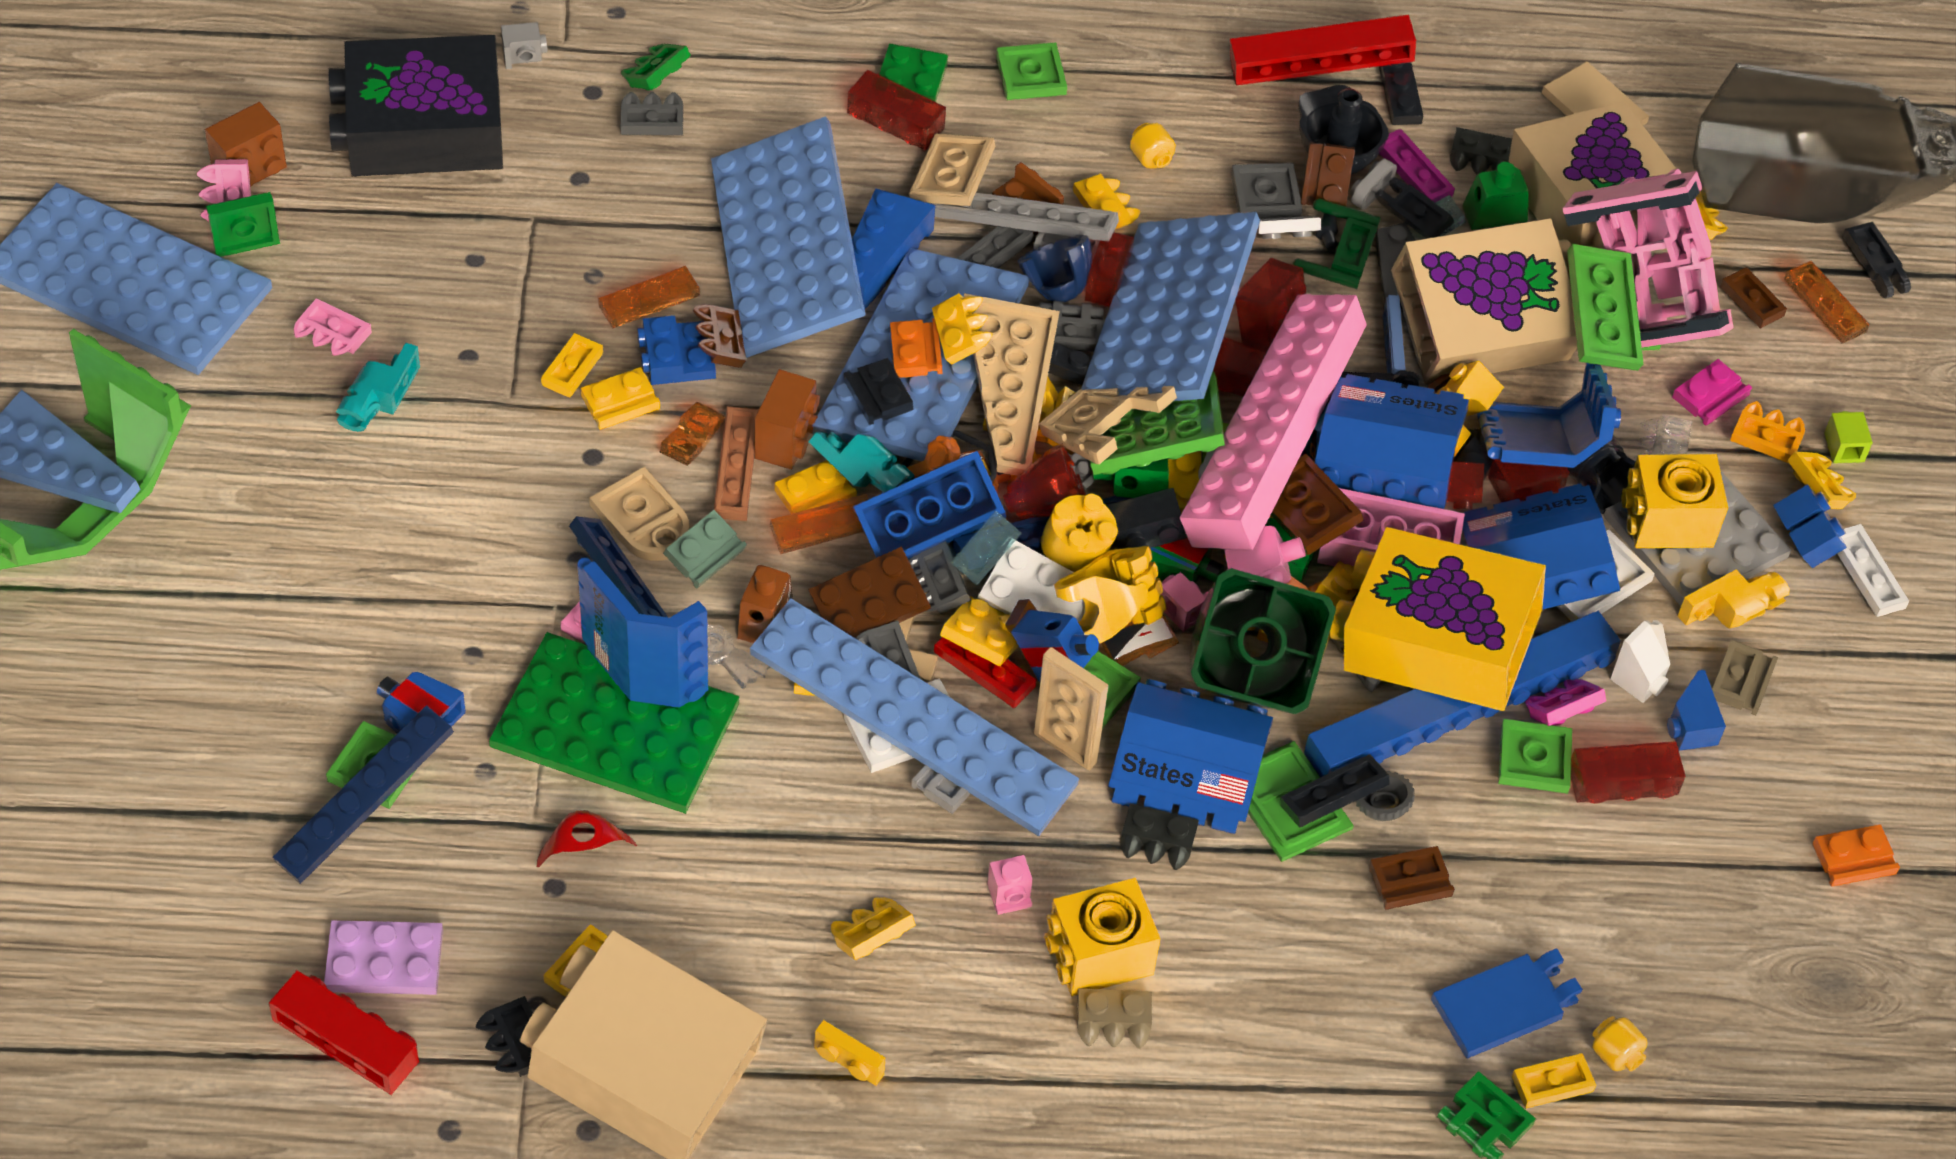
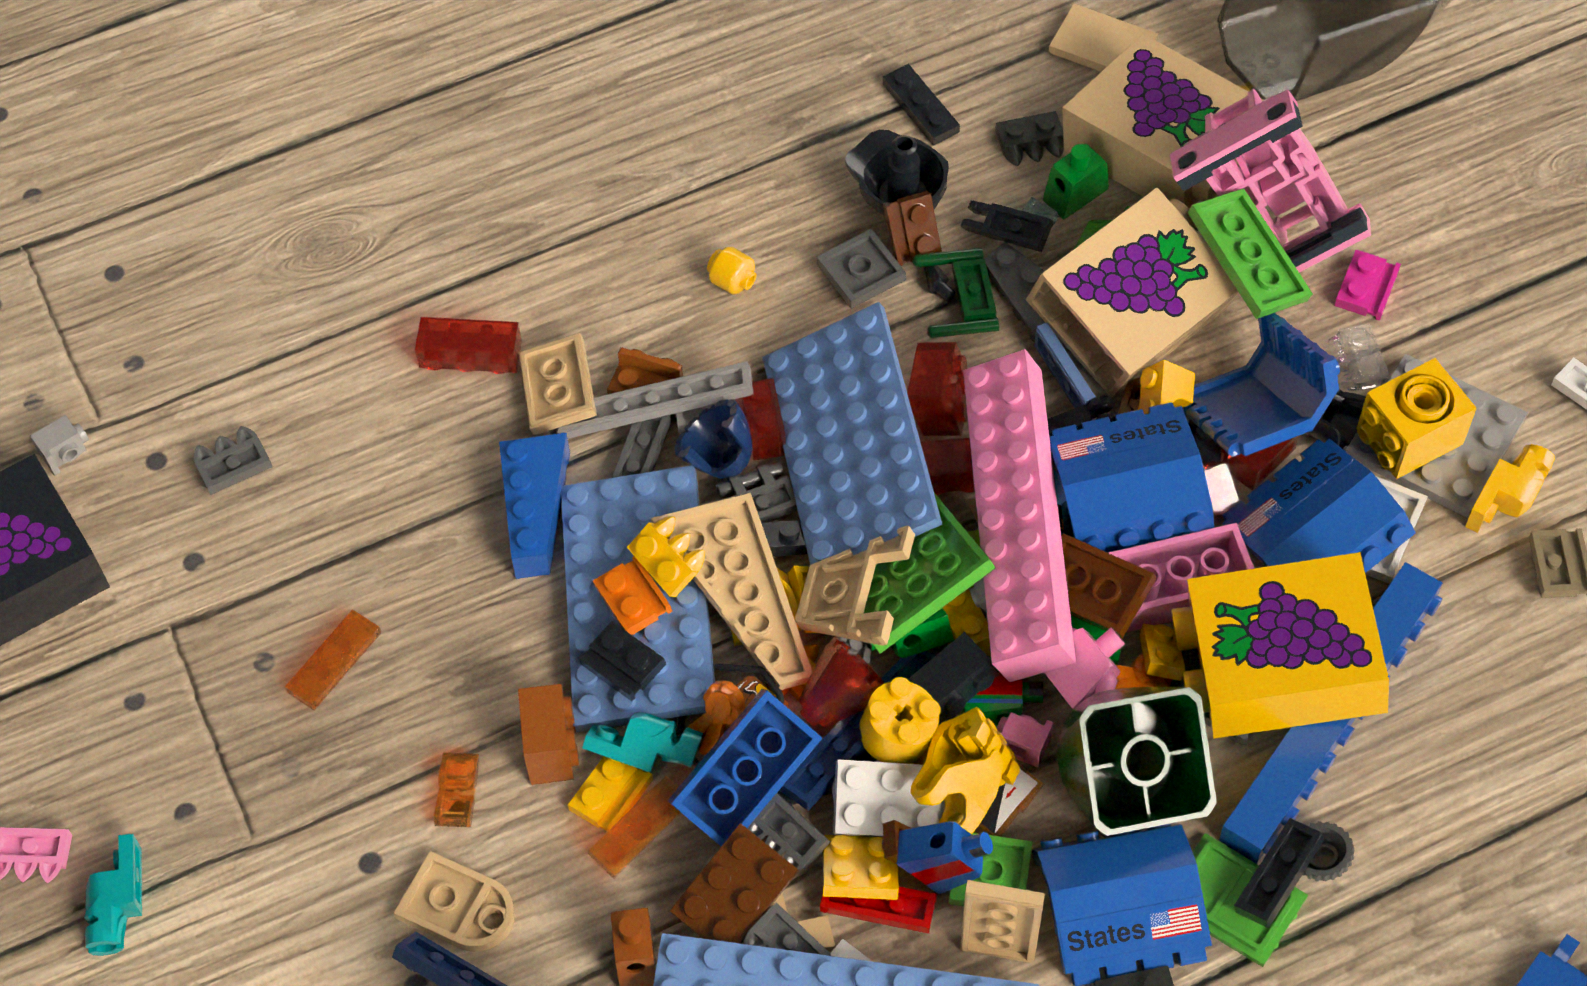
camera: 20 degrees left, 5 degrees up
yellow plate [541,333,603,398] -> none
yellow plate [581,367,660,430] -> none
green plate [621,44,691,90] -> none
blue plate [637,315,716,385] -> none
sand green plate [663,510,747,589] -> none
reddish brown plate [693,304,746,368] -> none
medium blue plate [711,116,866,358] -> none
nougat tile [714,406,759,521] -> none
green plate [875,43,948,106] -> none
clear light blue plate [950,511,1022,585] -> none
bright green plate [996,42,1067,100] -> none
yellow plate [1073,174,1140,229] -> none
red brick [1230,14,1416,86] -> none
plate [1257,215,1321,239] -> none
light grey plate [1350,159,1397,210] -> none
reddish brown plate [1369,846,1455,910] -> none
magenta plate [1379,128,1455,204] -> none
bright green plate [1498,719,1572,794] -> none
dark pink plate [1525,679,1606,726] -> none
clear red brick [1571,741,1686,804] -> none
white slope [1610,620,1670,703] -> none
blue slope [1667,670,1726,751] -> none
reddish brown plate [1720,267,1787,329] -> none
light orange plate [1730,401,1805,463] -> none
blue piece [1773,484,1847,568] -> none
clear orange plate [1784,260,1870,344] -> none
yellow plate [1787,451,1856,509] -> none
lime brick [1824,411,1873,464] -> none
black hinge [1842,222,1912,299] -> none

